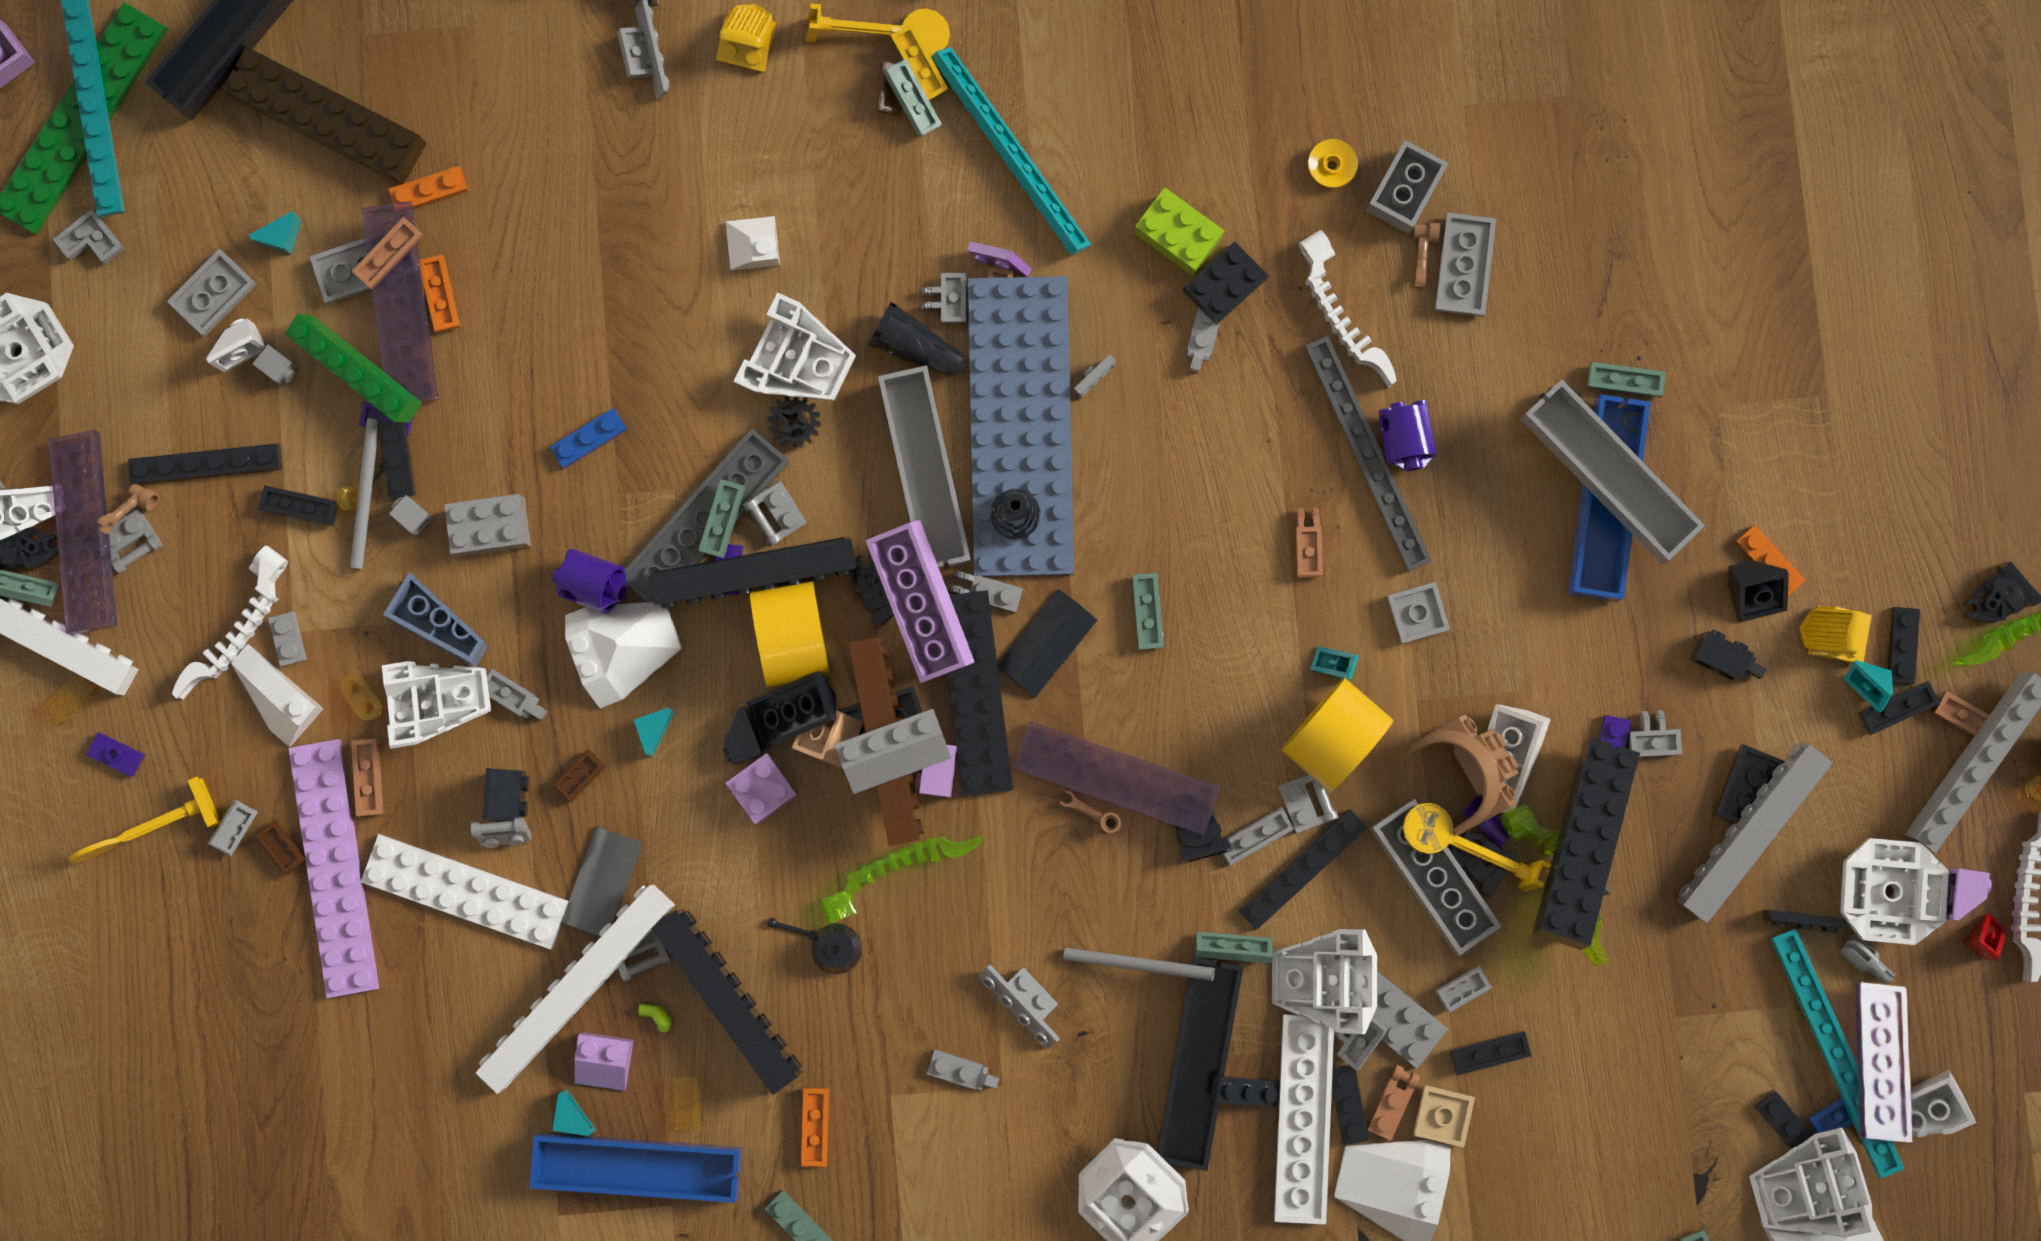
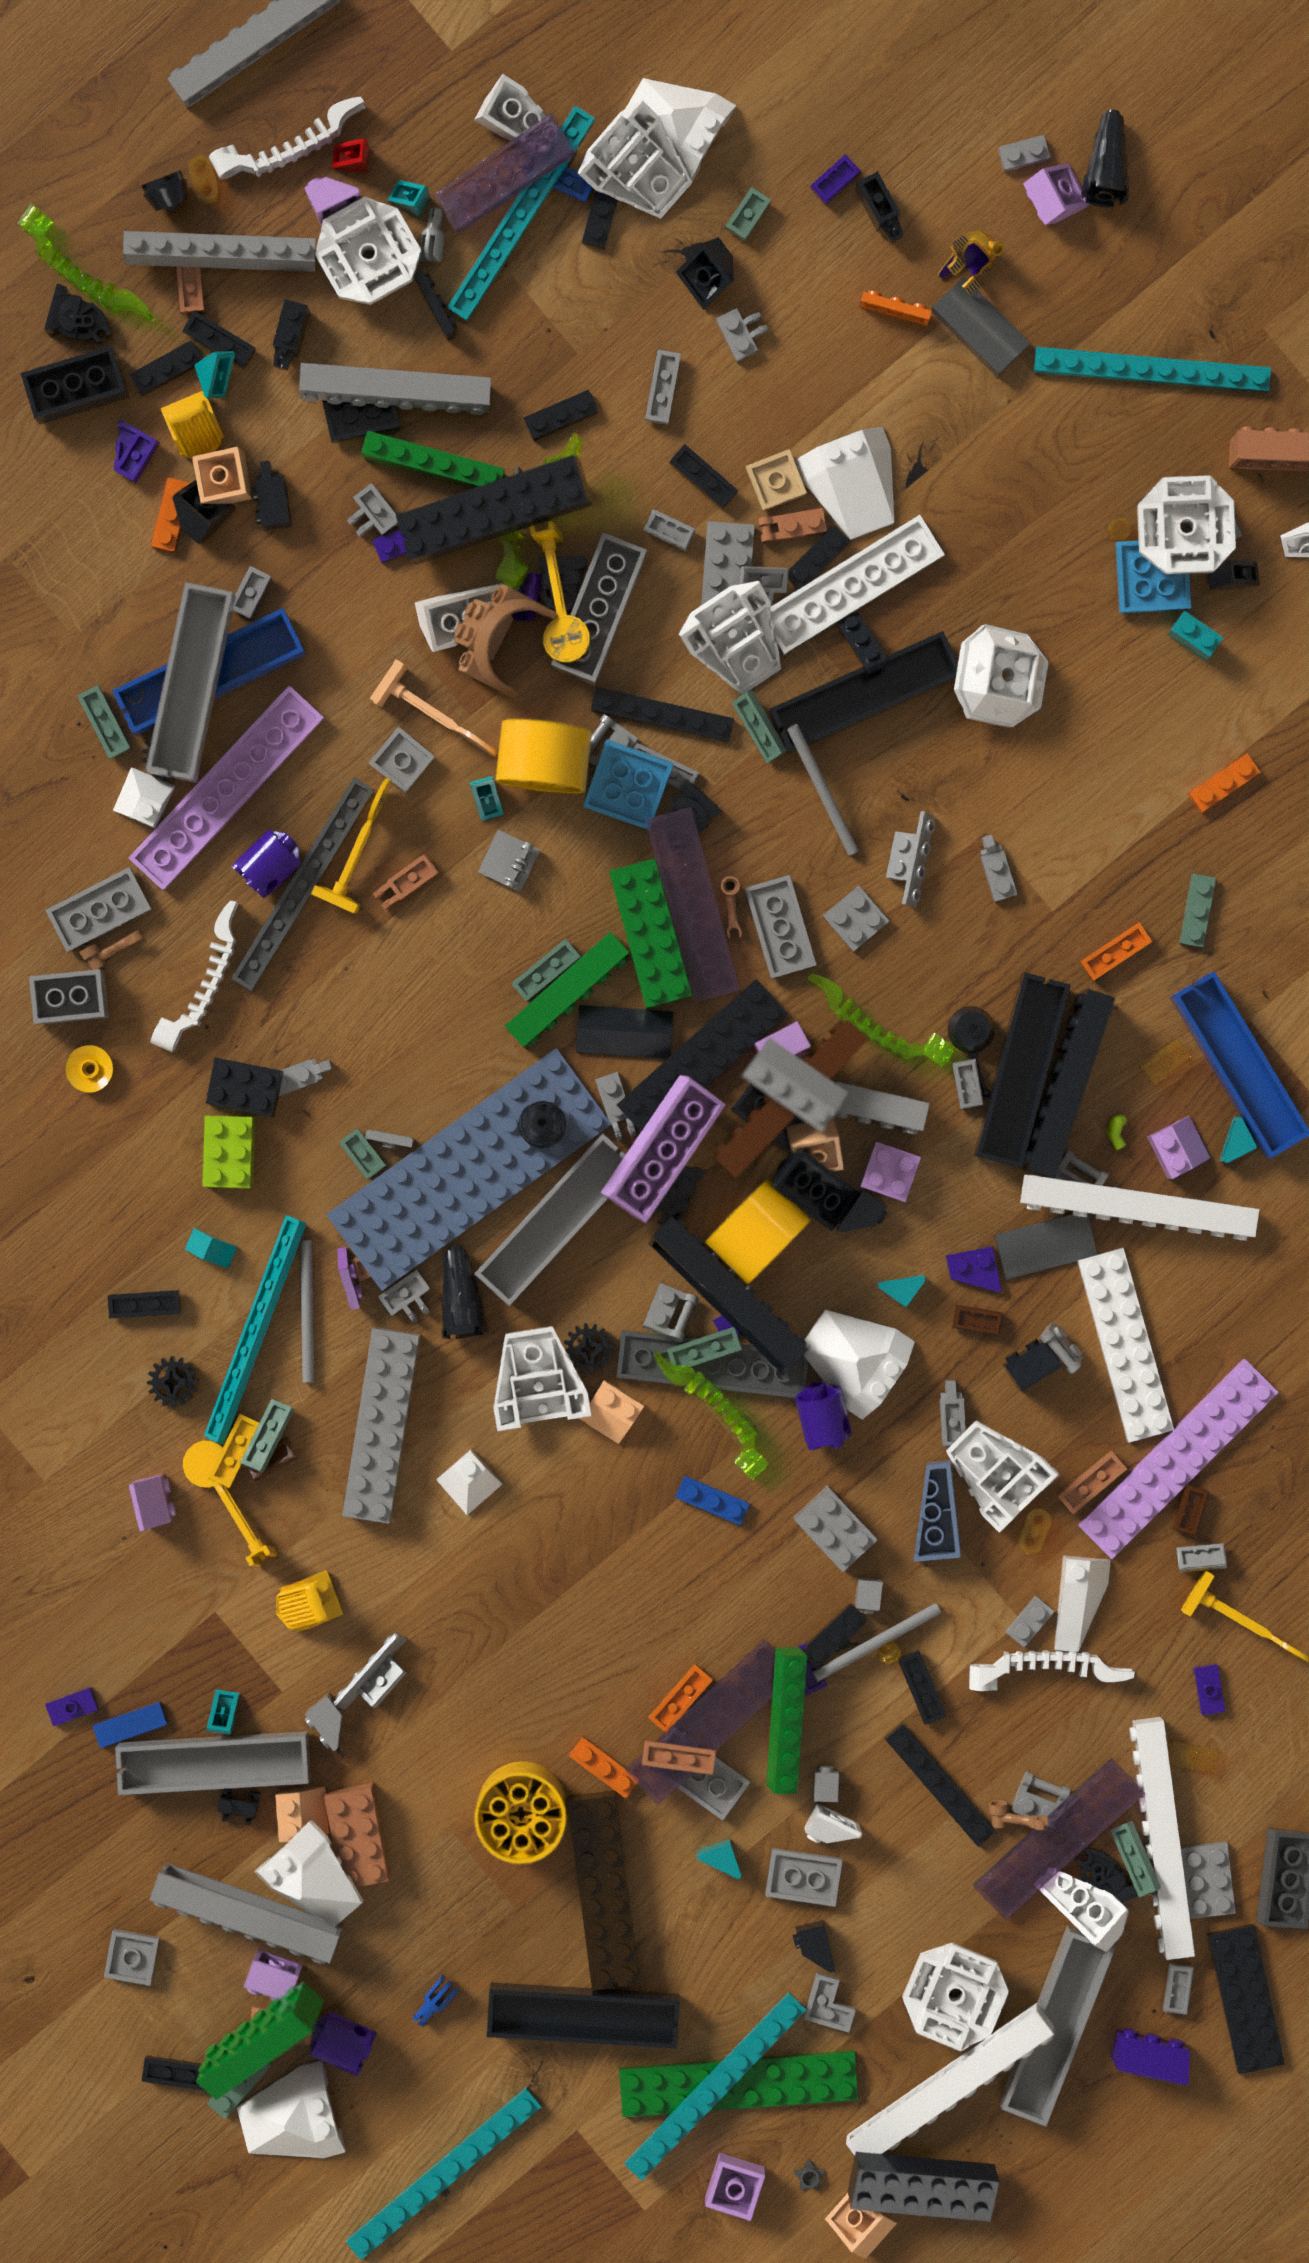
camera: 125 degrees left, 5 degrees up
none -> black brick [21,346,130,425]
none -> black plate [108,1290,181,1319]
none -> white slope [113,767,175,829]
none -> dark purple wing [114,420,160,484]
none -> lavender plate [128,686,325,891]
none -> black gear [147,1356,200,1408]
none -> teal slope [185,1228,238,1268]
none -> light nougat slope [192,447,253,504]
none -> light grey plate [233,566,272,620]
none -> black hinge [272,299,311,371]
none -> light grey piece [300,1240,314,1382]
none -> yellow piece [311,777,392,913]
none -> sand green plate [339,1128,387,1180]
none -> light grey brick [342,1327,421,1524]
none -> green brick [361,430,506,489]
none -> light nougat piece [370,659,498,758]
none -> teal slope [387,180,430,218]
none -> yellow wheel [475,1761,567,1864]
none -> light grey hinge [478,830,541,892]
none -> green brick [505,931,629,1048]
none -> black plate [524,390,598,441]
none -> light nougat slope [579,1379,644,1444]
none -> dark azure plate [583,739,673,830]
none -> green brick [609,858,692,1009]
none -> light grey plate [645,349,681,425]
none -> clear neon green piece [653,1350,769,1480]
none -> black slope [676,237,734,310]
none -> light grey hinge [716,308,768,363]
none -> light grey plate [744,875,816,979]
none -> black slope [793,1920,835,1973]
none -> light grey plate [822,885,889,952]
none -> light grey brick [834,1082,930,1135]
none -> dark purple wing [946,1246,1001,1292]
none -> light grey plate [952,1059,984,1110]
none -> black piece [973,972,1071,1168]

